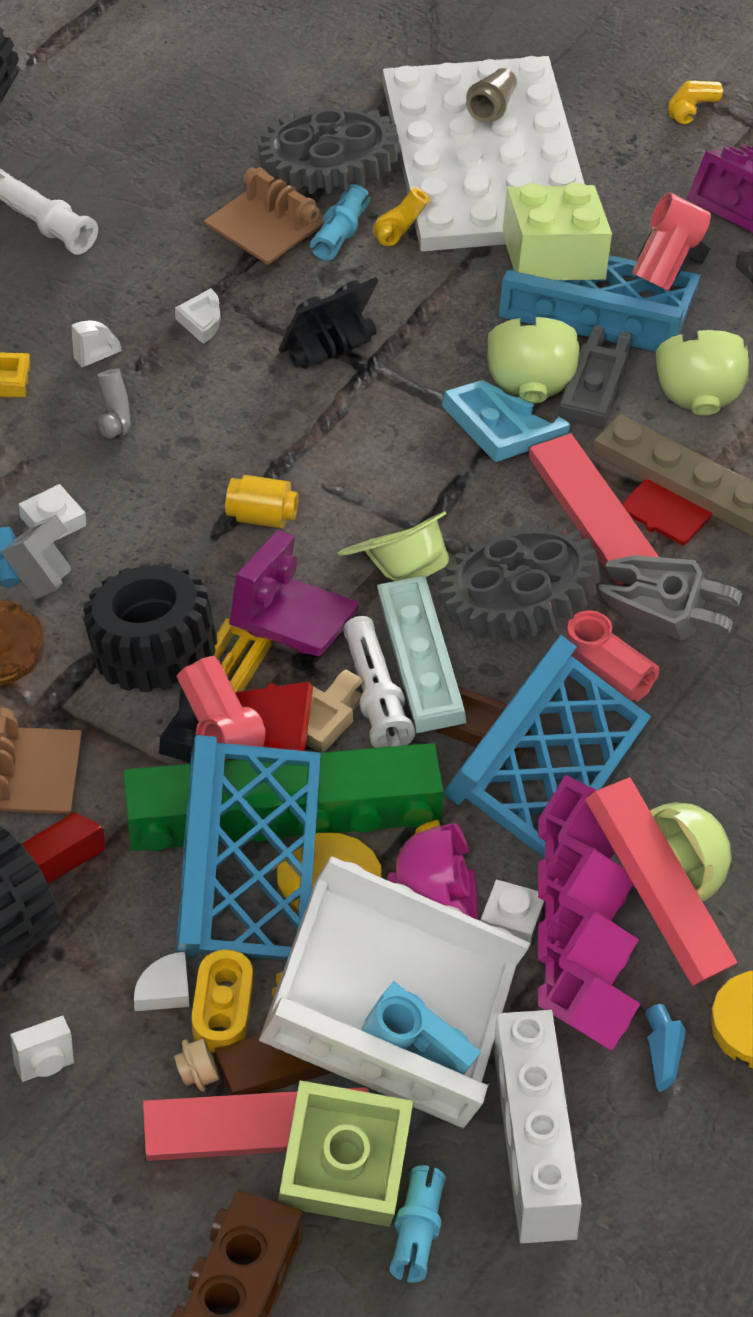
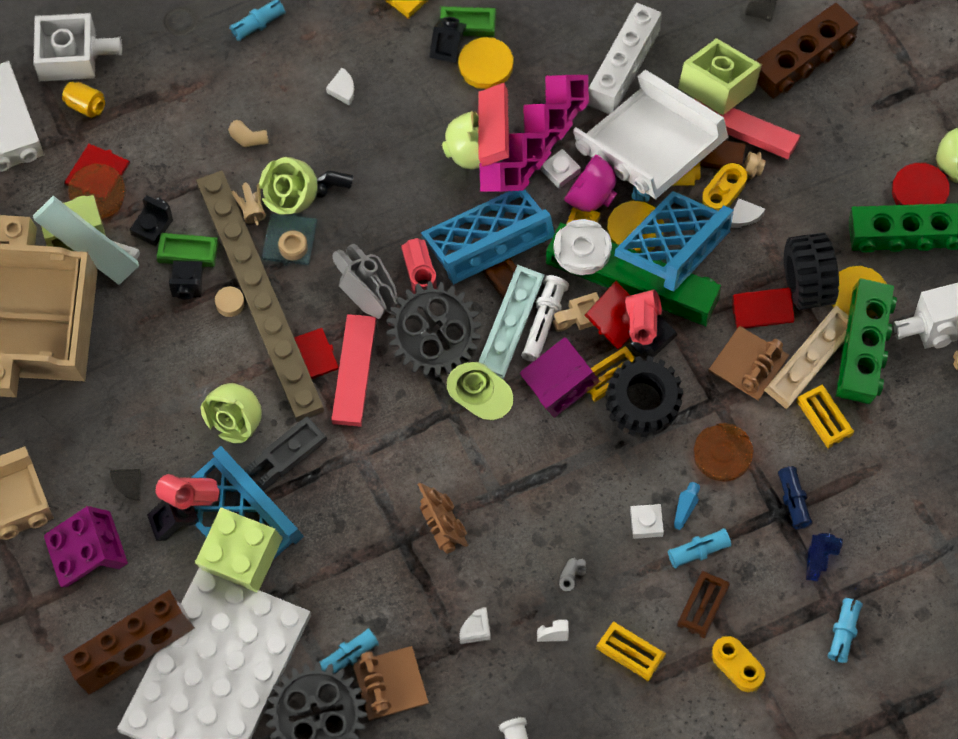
camera: 145 degrees left, 15 degrees up
light grey panel [1,515,71,599] -> none
white plate [10,1015,74,1082] -> none
yellow brick [225,475,299,529] -> none
black hinge [278,277,378,369] -> none
medium azure plate [361,981,481,1075] -> none
yellow arm [373,187,430,247] -> none
medium azure pin [390,1165,446,1283] -> none
medium azure wing [442,380,570,462] -> none
dark tan cone [466,68,517,122] -> none
yellowish green cylinder [487,317,579,403] -> none
dark azure bar [645,1004,686,1092] -> none
yellow arm [668,81,723,124] -> none
none -> reddish brown brick [63,590,195,695]
none -> medium nougat hinge [418,483,469,554]
none -> white tile [554,219,612,275]

